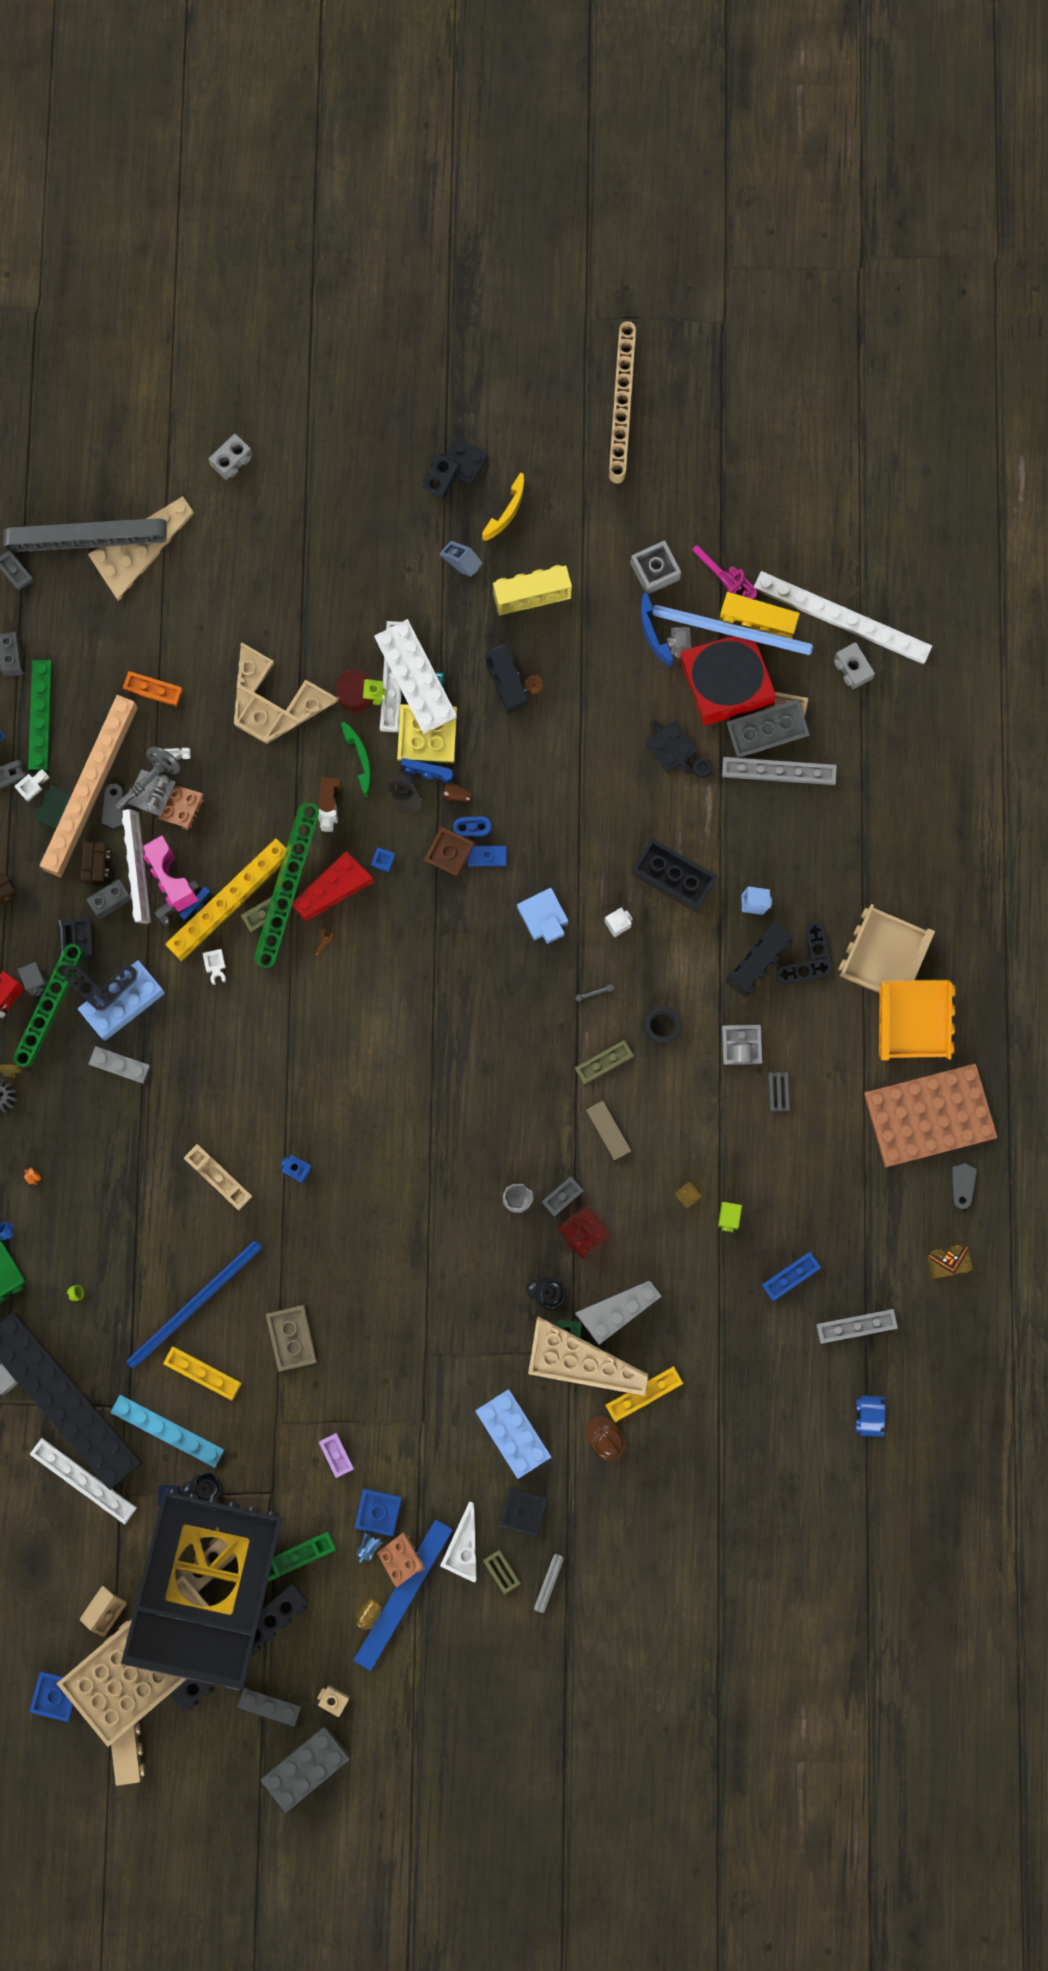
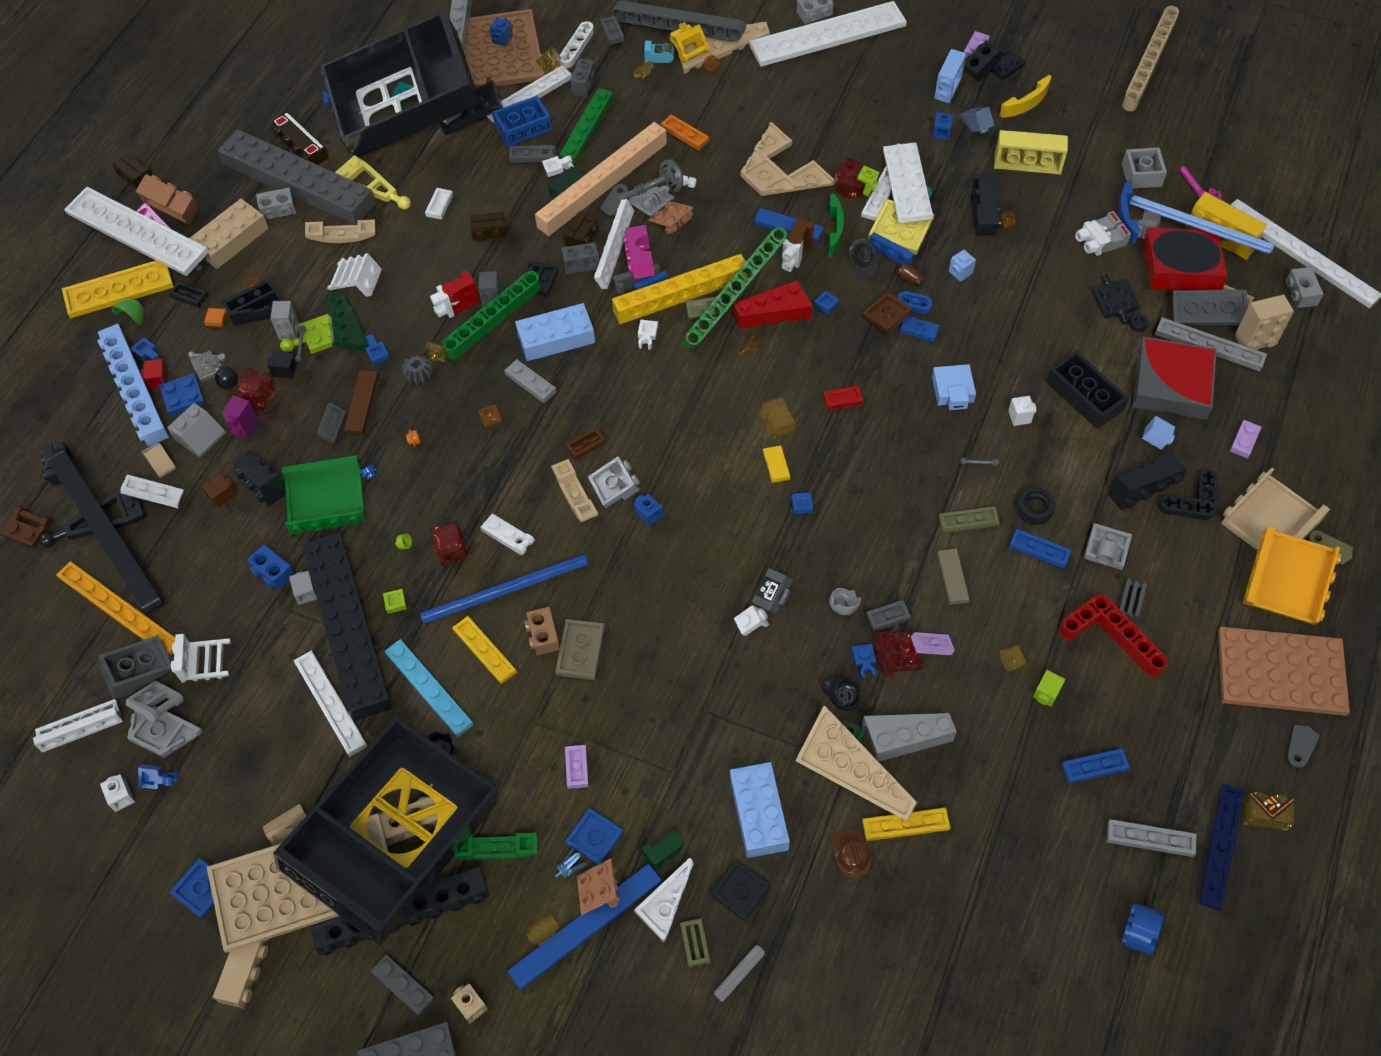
camera: 25 degrees right, 20 degrees down
black beam [64,965,138,1011] -> none
none -> lime plate [383,589,407,614]
none -> clear red brick [430,522,468,566]
none -> clear orange plate [478,404,502,428]
none -> white plate [481,514,535,555]
none -> medium nougat brick [524,607,560,655]
none -> reddish brown tile [565,427,606,460]
none -> light grey plate [588,456,640,508]
none -> clear yellow plate [633,61,654,78]
none -> dark green leg [642,832,683,871]
none -> medium azure leg [644,41,674,63]
none -> yellow piece [670,22,710,63]
none -> clear orange plate [703,55,719,71]
none -> white bracket [734,605,769,636]
none -> white plate [749,1,907,67]
none -> dark grey piece [752,568,793,614]
none -> blue tile [754,208,824,243]
none -> clear yellow brick [759,397,795,439]
none -> yellow tile [763,445,790,483]
none -> blue plate [792,492,813,514]
none -> red tile [823,386,863,410]
none -> blue plate [852,644,876,680]
none -> lavender plate [911,632,955,655]
none -> blue brick [933,112,953,140]
none -> light blue window [934,49,967,103]
none -> light blue brick [949,250,976,282]
none -> lavender plate [964,31,990,57]
none -> blue plate [1009,529,1072,569]
none -> red beam [1059,595,1168,677]
none -> hips [1075,211,1131,256]
none -> tile [1132,336,1217,420]
none -> clear blue plate [1198,783,1245,911]
none -> lavender plate [1230,420,1261,458]
none -> tan brick [1235,295,1294,350]
none -> olive piece [1309,530,1353,565]

